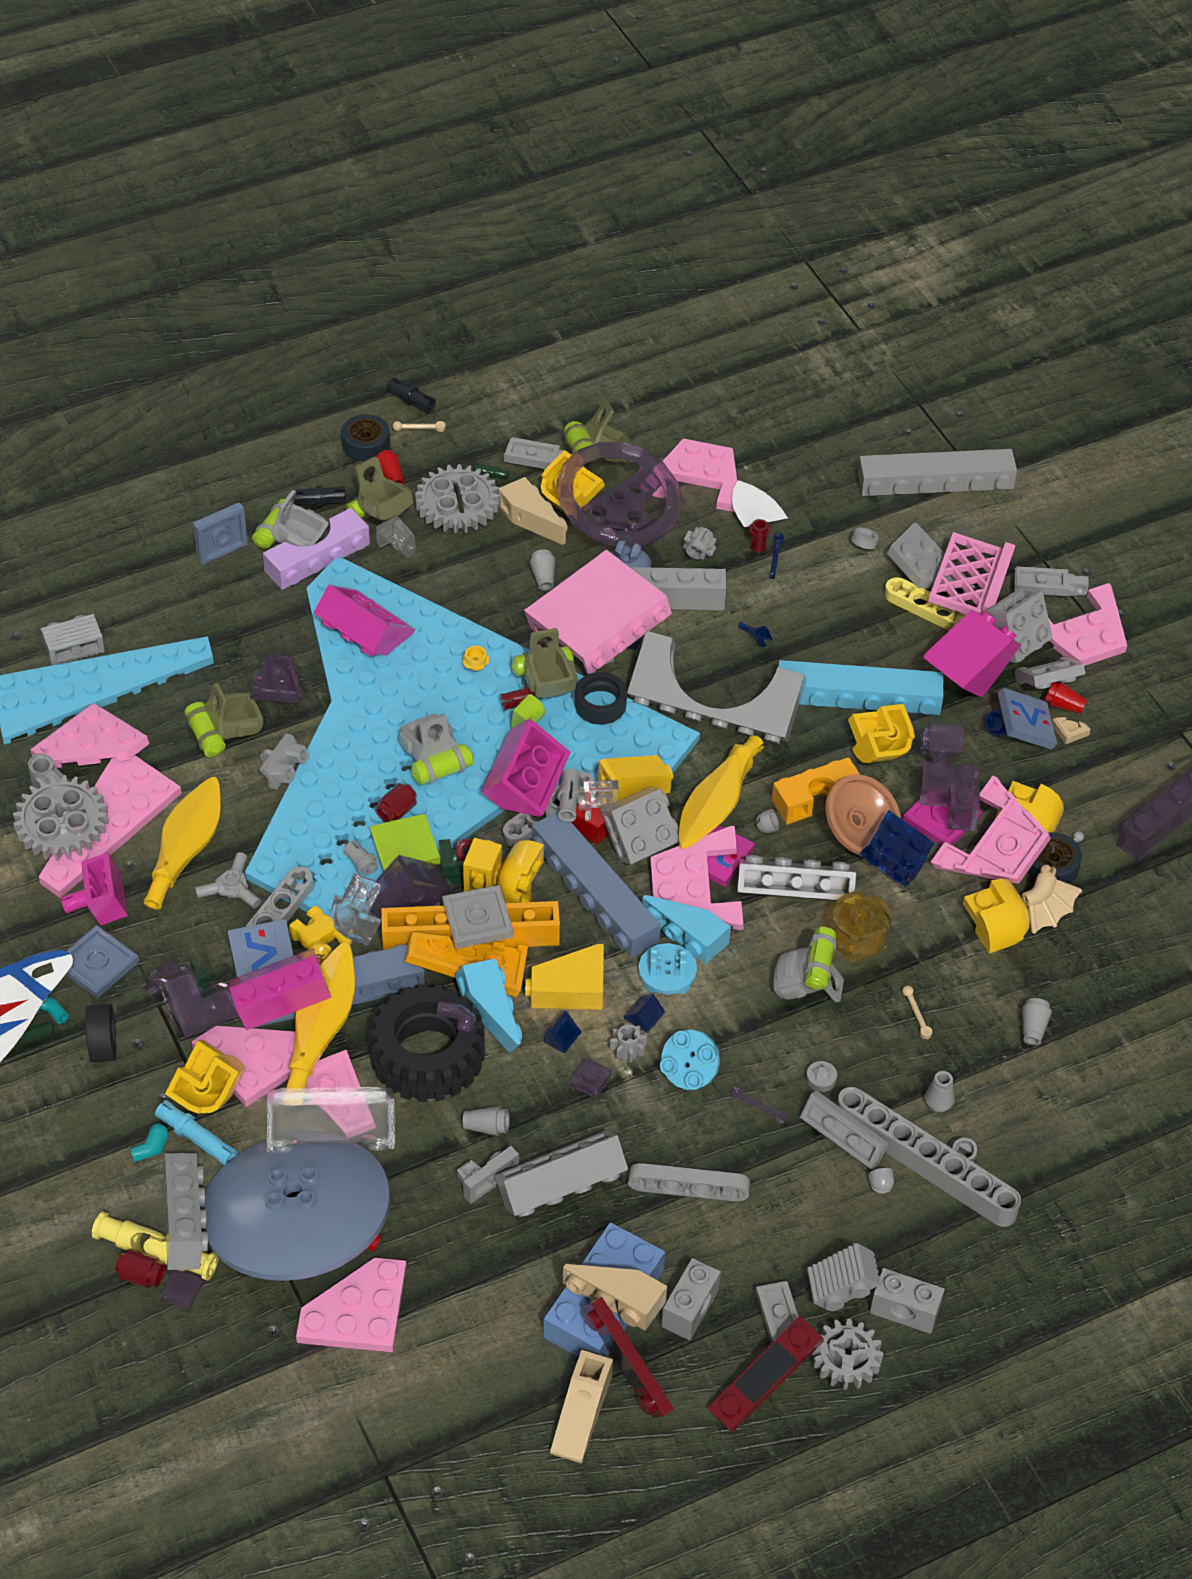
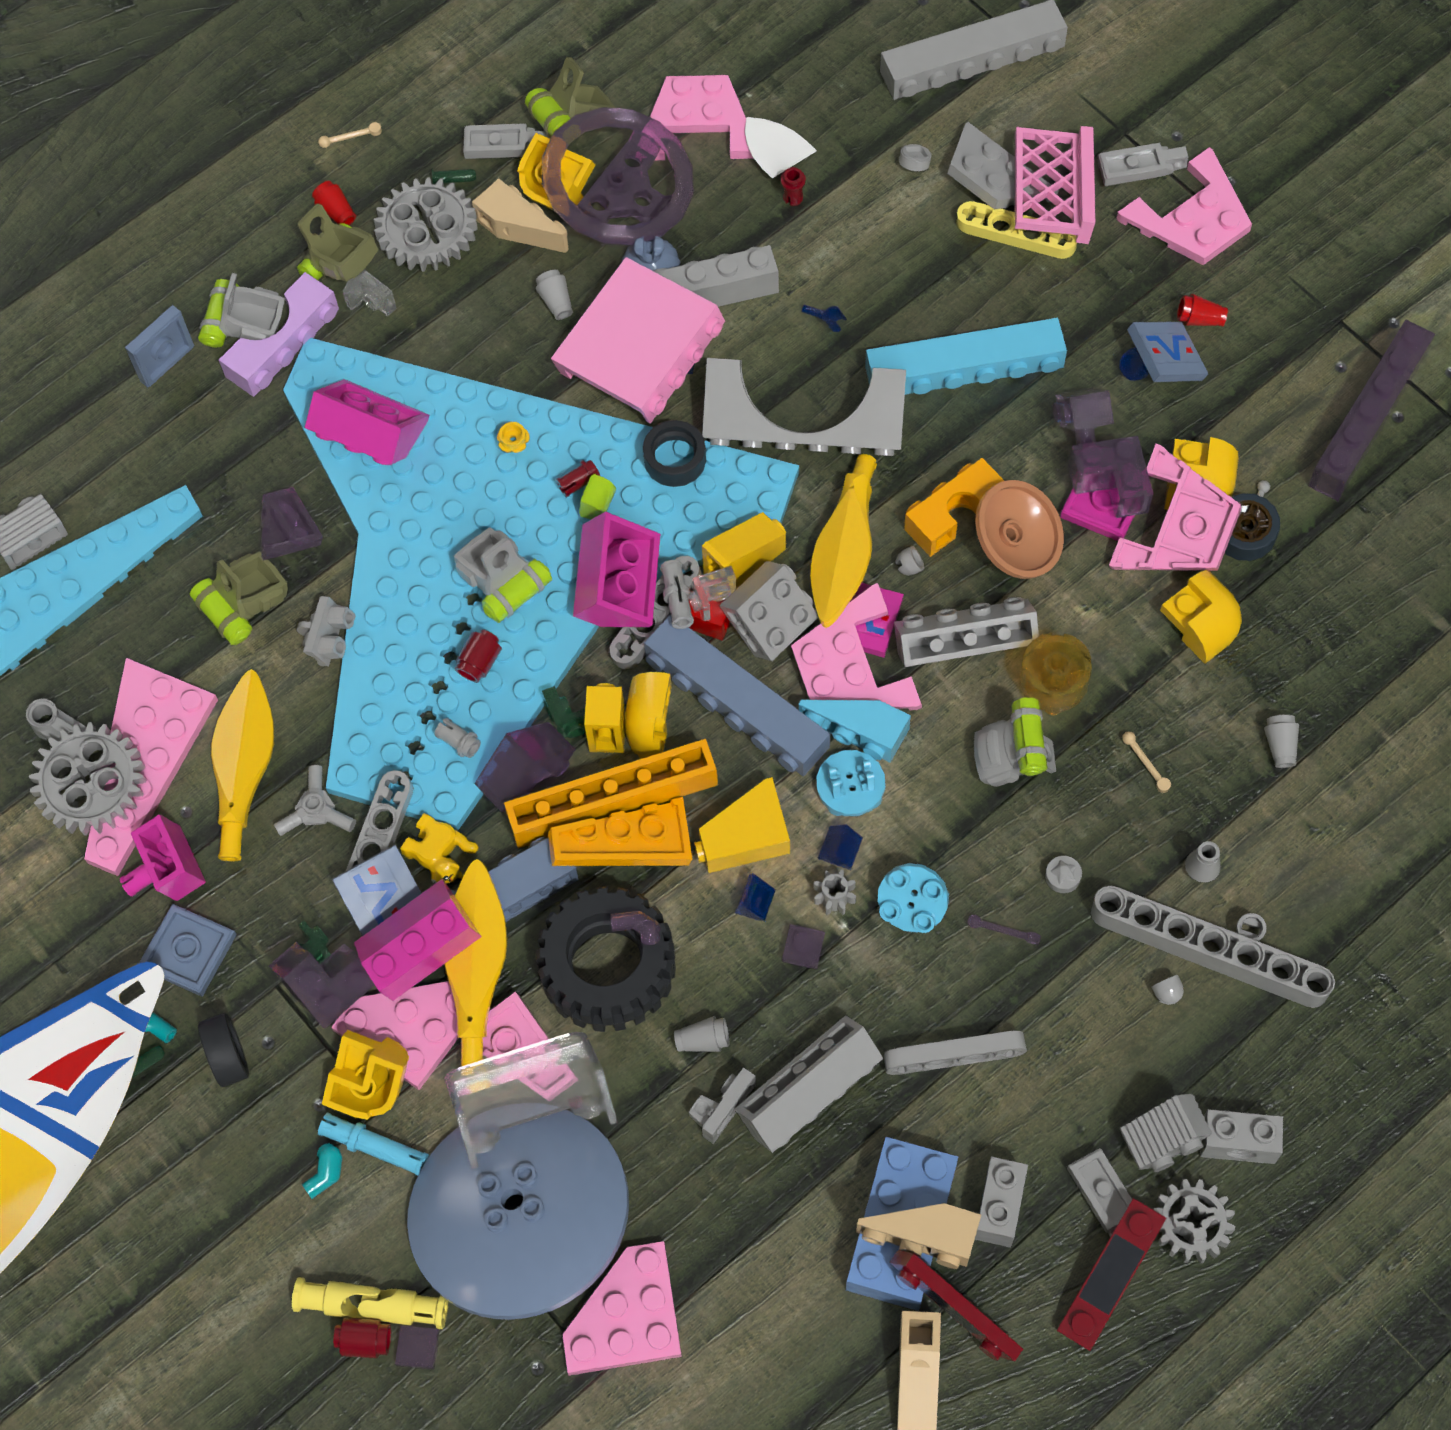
camera: 10 degrees left, 15 degrees up
bright pink plate [30,703,149,768] -> none
clear purple plate [143,959,179,996] -> none
light grey brick [163,1153,208,1270] -> none
black pin [292,486,346,506] -> none
clear brick [331,873,382,946] -> none
black wheel [341,414,390,462] -> none
lime tile [370,814,440,876] -> none
black pin [386,378,436,413] -> none
light grey tile [442,885,514,949] -> none
dark red pin [453,838,473,861] -> none
medium azure slope [455,958,522,1053] -> none
olive piece [511,628,578,697] -> none
light grey gear [683,527,717,560] -> none
clear blue piece [770,533,784,579] -> none
light grey tile [800,1090,889,1170] -> none
yellow brick [848,704,915,763] -> none
clear blue plate [859,810,935,888] -> none
dark pink slope [923,609,1021,698] -> none
light grey brick [986,586,1053,663] -> none
light grey plate [1015,656,1085,689] -> none
tan arm [1022,865,1082,934] -> none
tan tile [1052,717,1091,744] -> none

